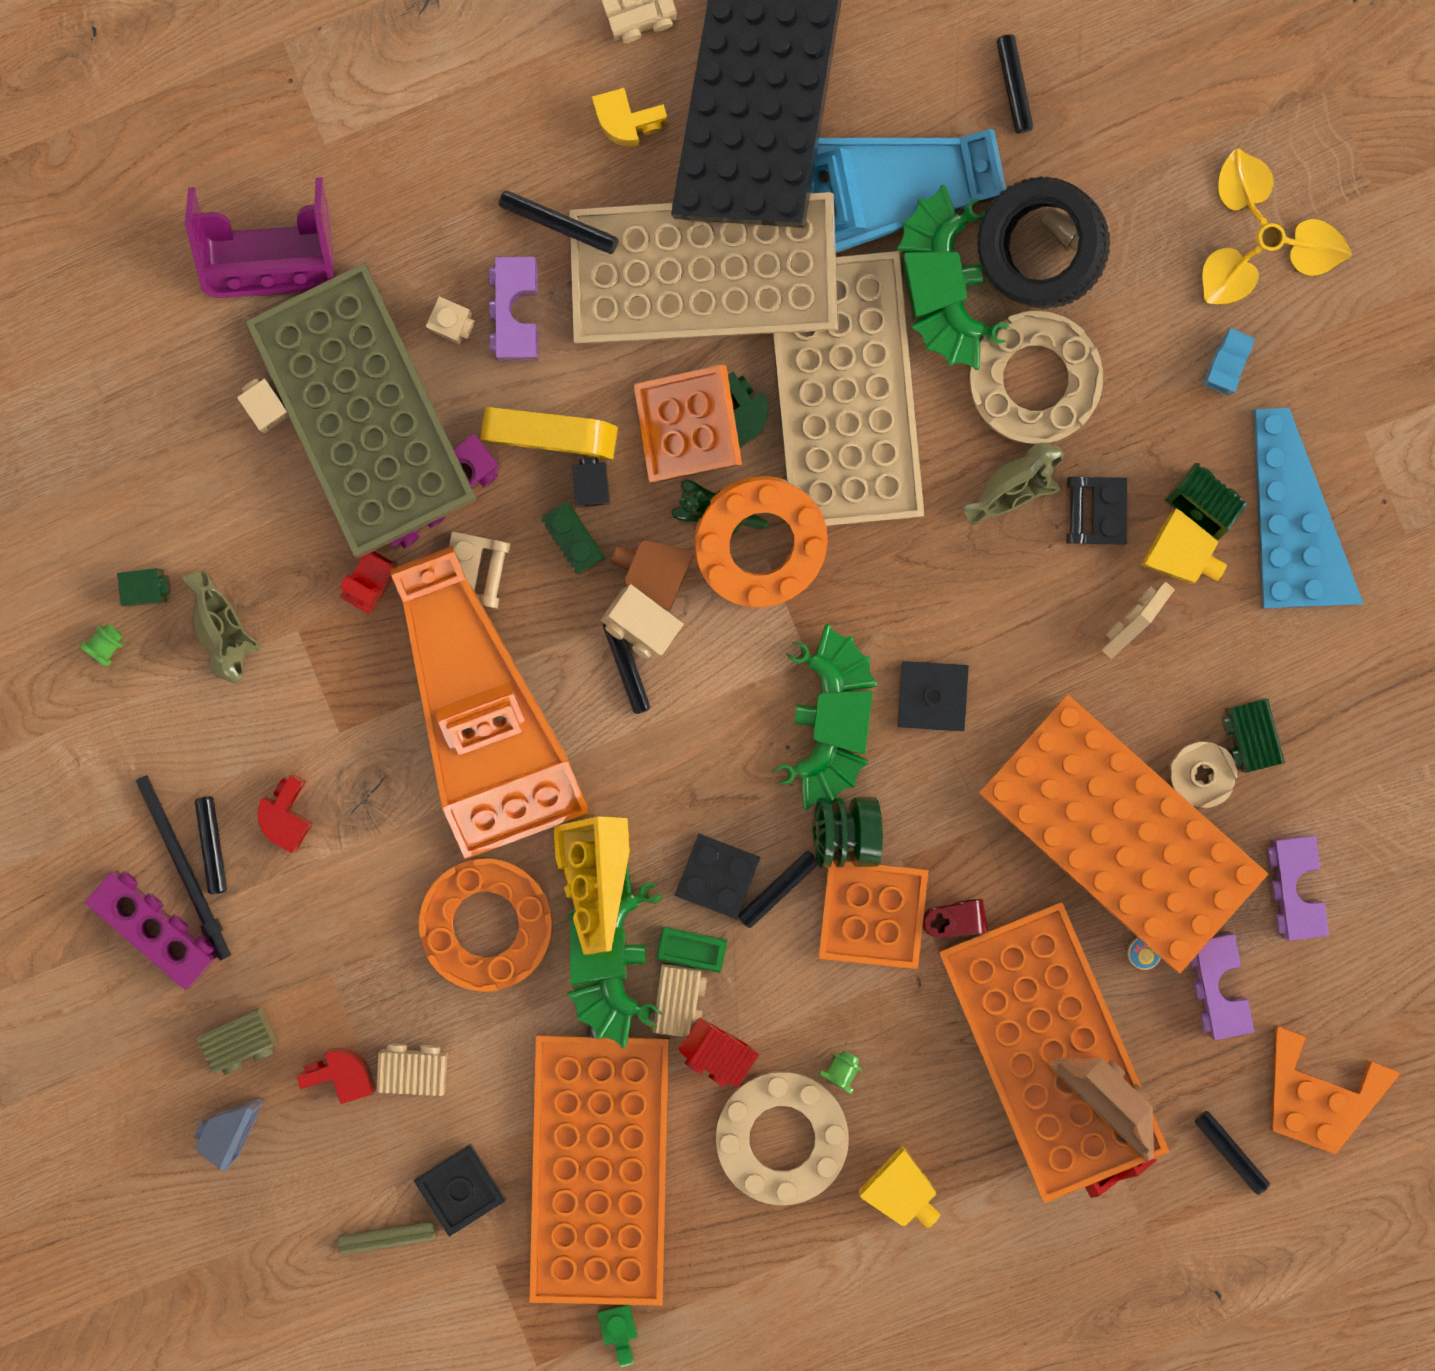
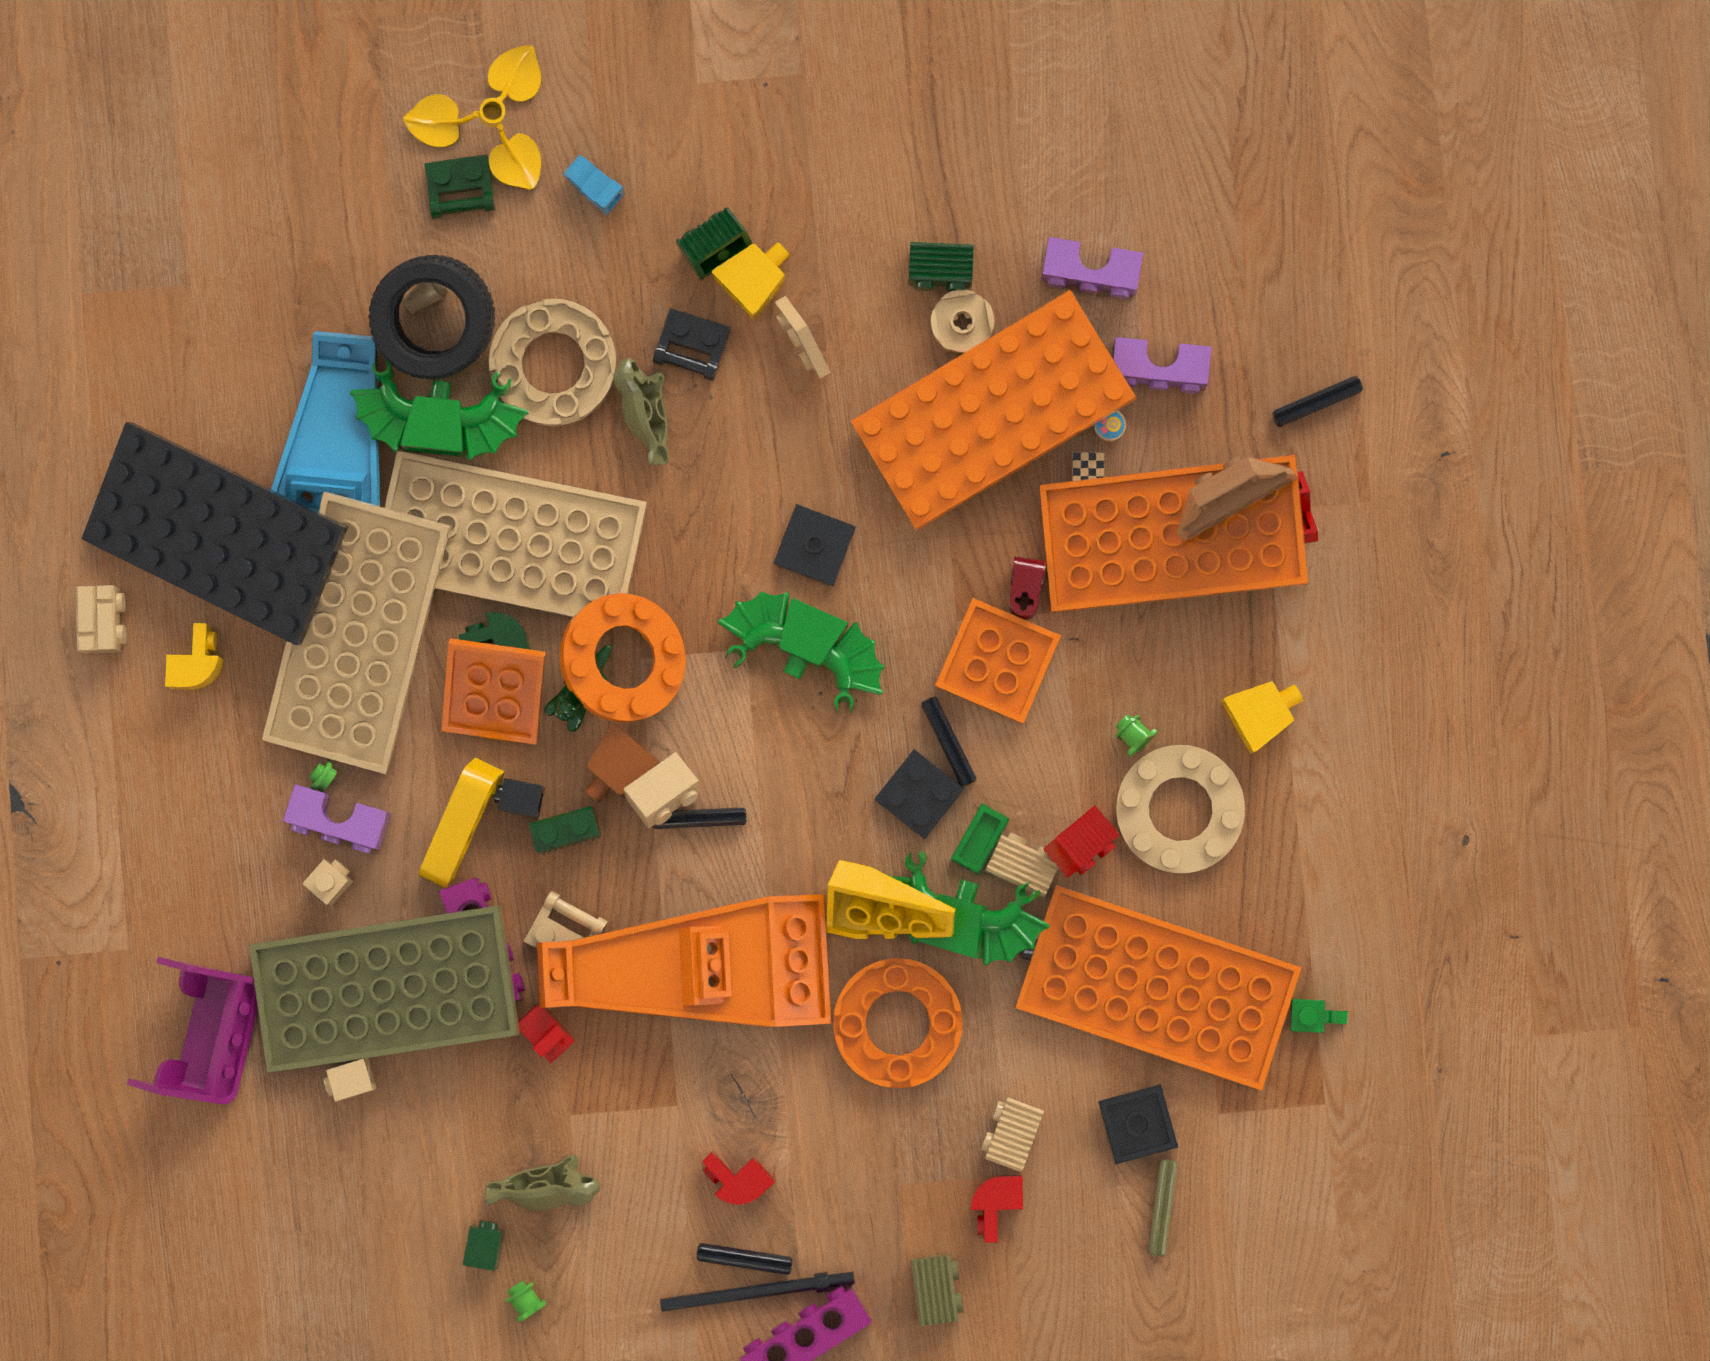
camera: 65 degrees left, 5 degrees down
sand blue slope [194,1098,265,1172] -> none
black axle [499,190,619,254] -> none
dark green wheel [812,797,883,868] -> none
black axle [997,34,1033,133] -> none
dark azure wing [1253,408,1364,609] -> none
orange wing [1271,1025,1400,1154] -> none
none -> bright green plate [308,761,337,792]
none -> dark green plate [424,154,495,219]
none -> tile [1072,452,1104,481]

